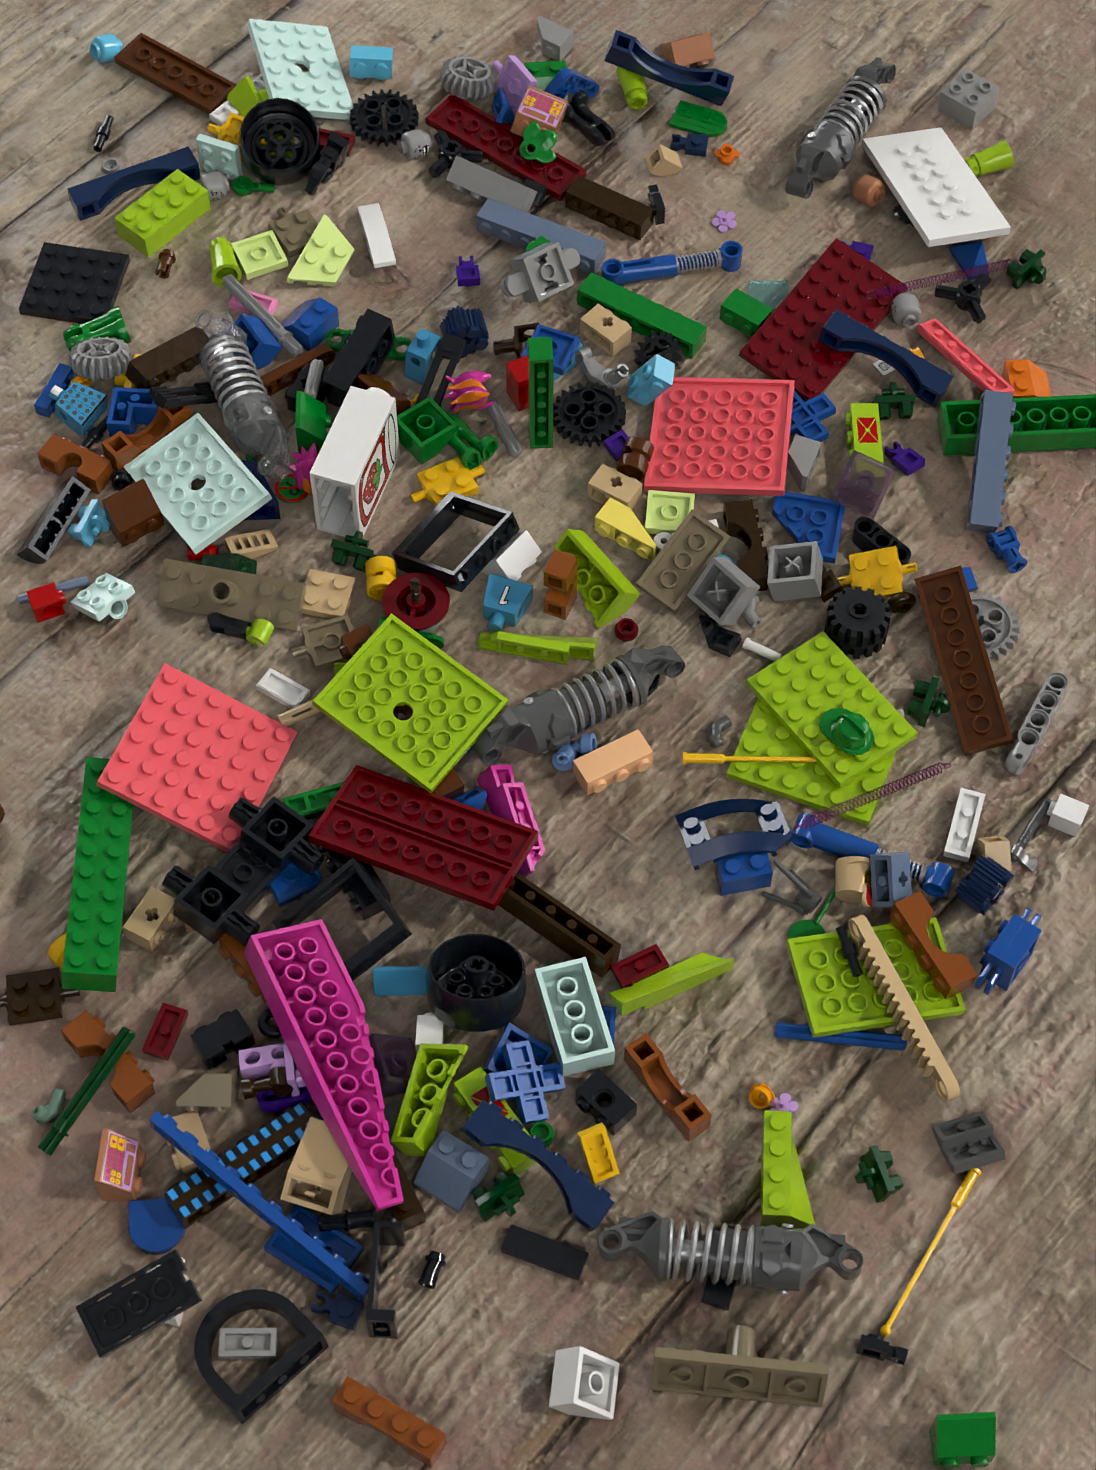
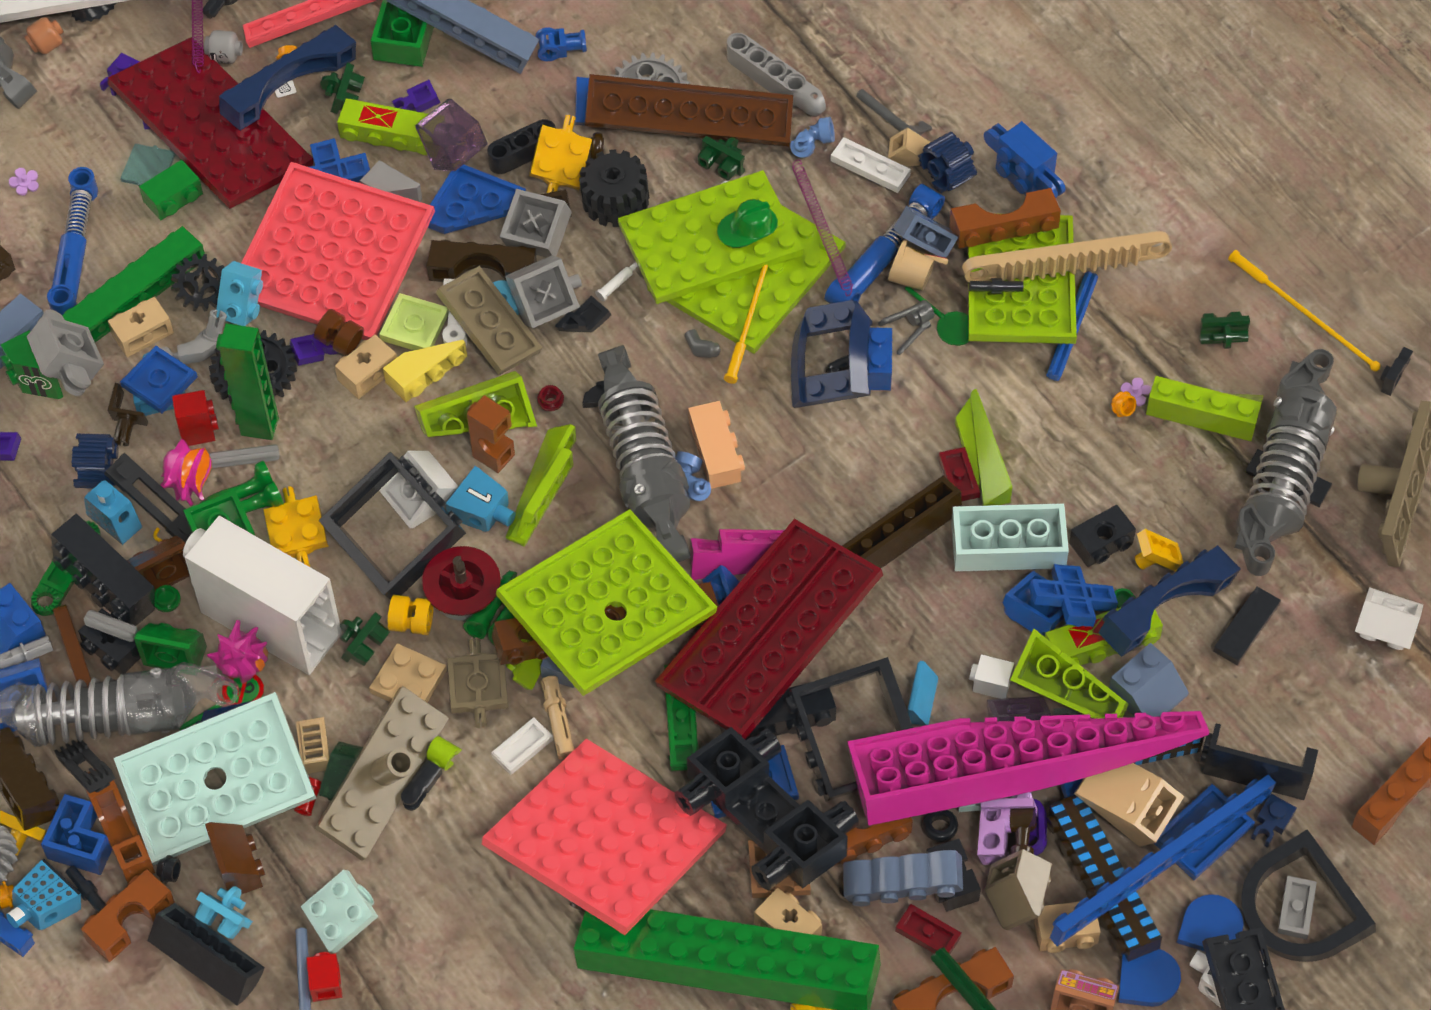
camera: 75 degrees left, 0 degrees up
black axle [318,1209,374,1232] -> none
black pin [418,1251,446,1289] -> none
black wheel [426,934,526,1032] -> none
dark green hips [472,1171,525,1222] -> none
dark orange arch [624,1033,712,1142] -> none
dark grey slope [932,1111,1005,1174] -> none
white brick [1046,794,1089,837] -> none
none -> medium blue arm [790,117,835,158]
none -> sand blue brick [843,850,963,906]
none -> blue tile [1177,895,1244,952]

